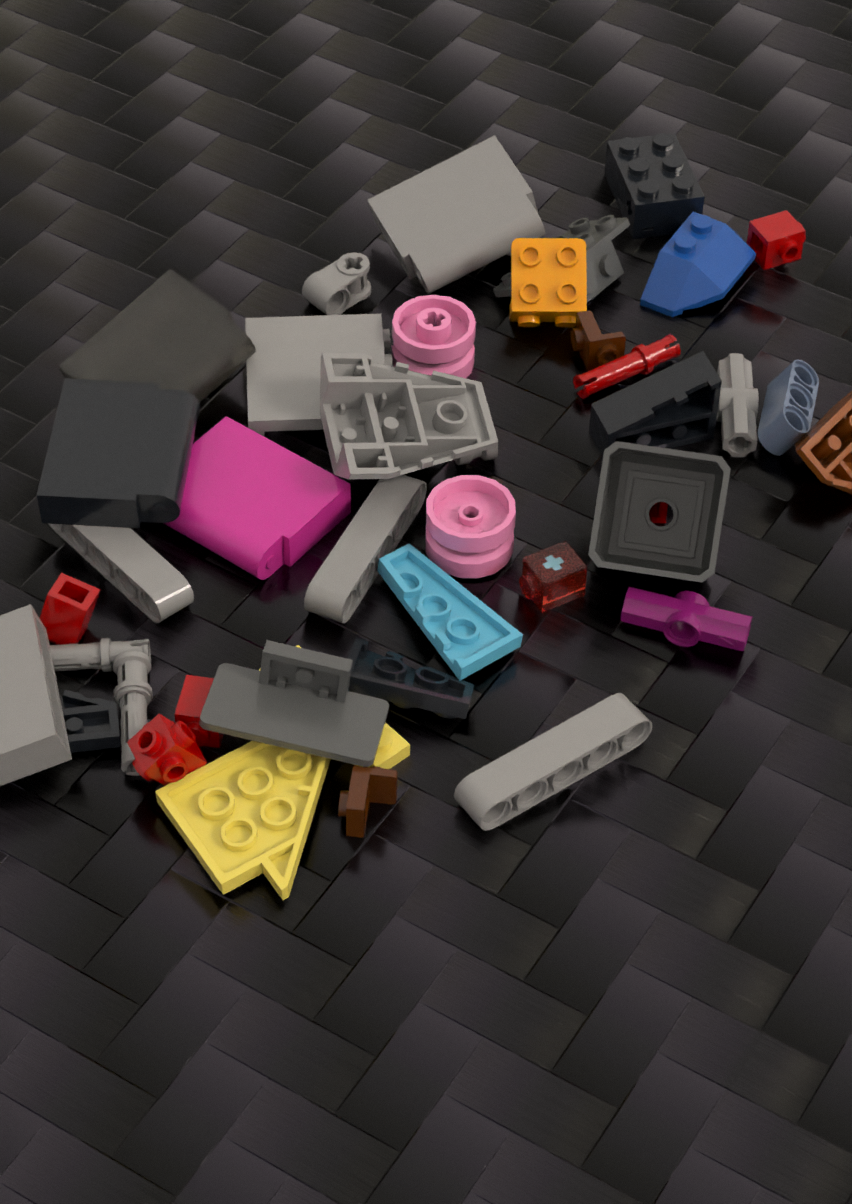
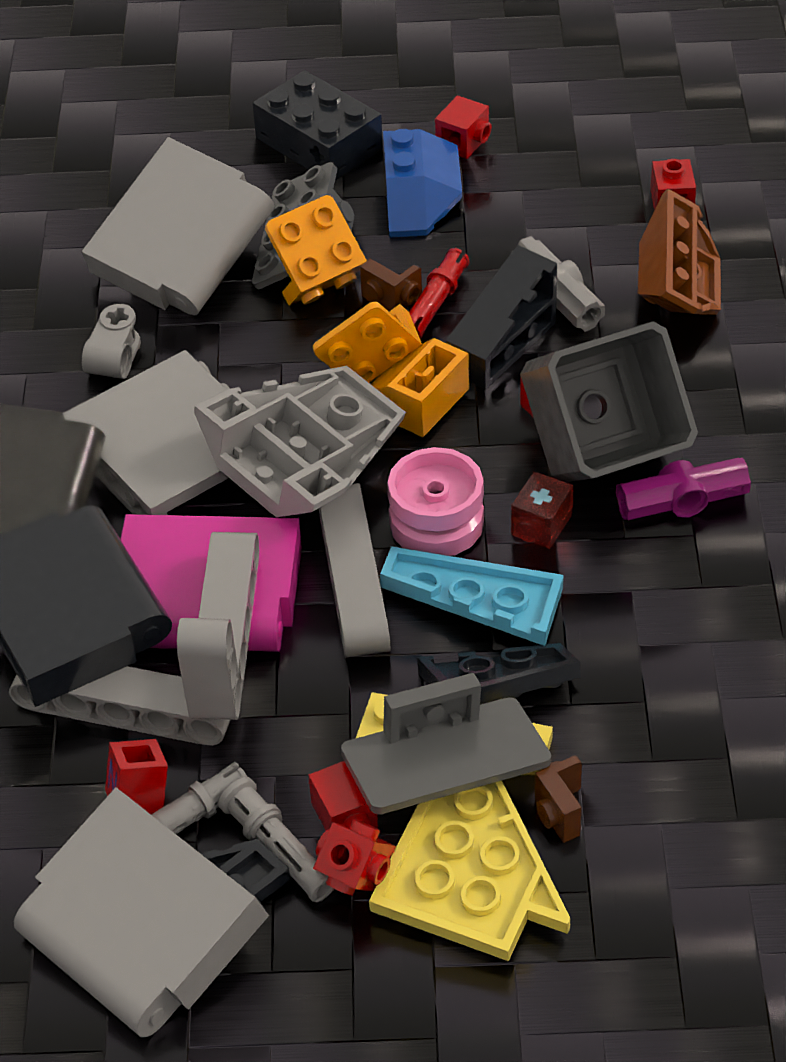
camera: 30 degrees left, 0 degrees up
bright pink wheel [392,295,476,378] -> none
light grey beam [454,693,653,831] -> none
sand blue beam [758,359,819,456] -> none
none -> light grey beam [177,532,259,720]
none -> light orange bracket [313,302,422,383]
none -> light orange slope [371,338,469,437]

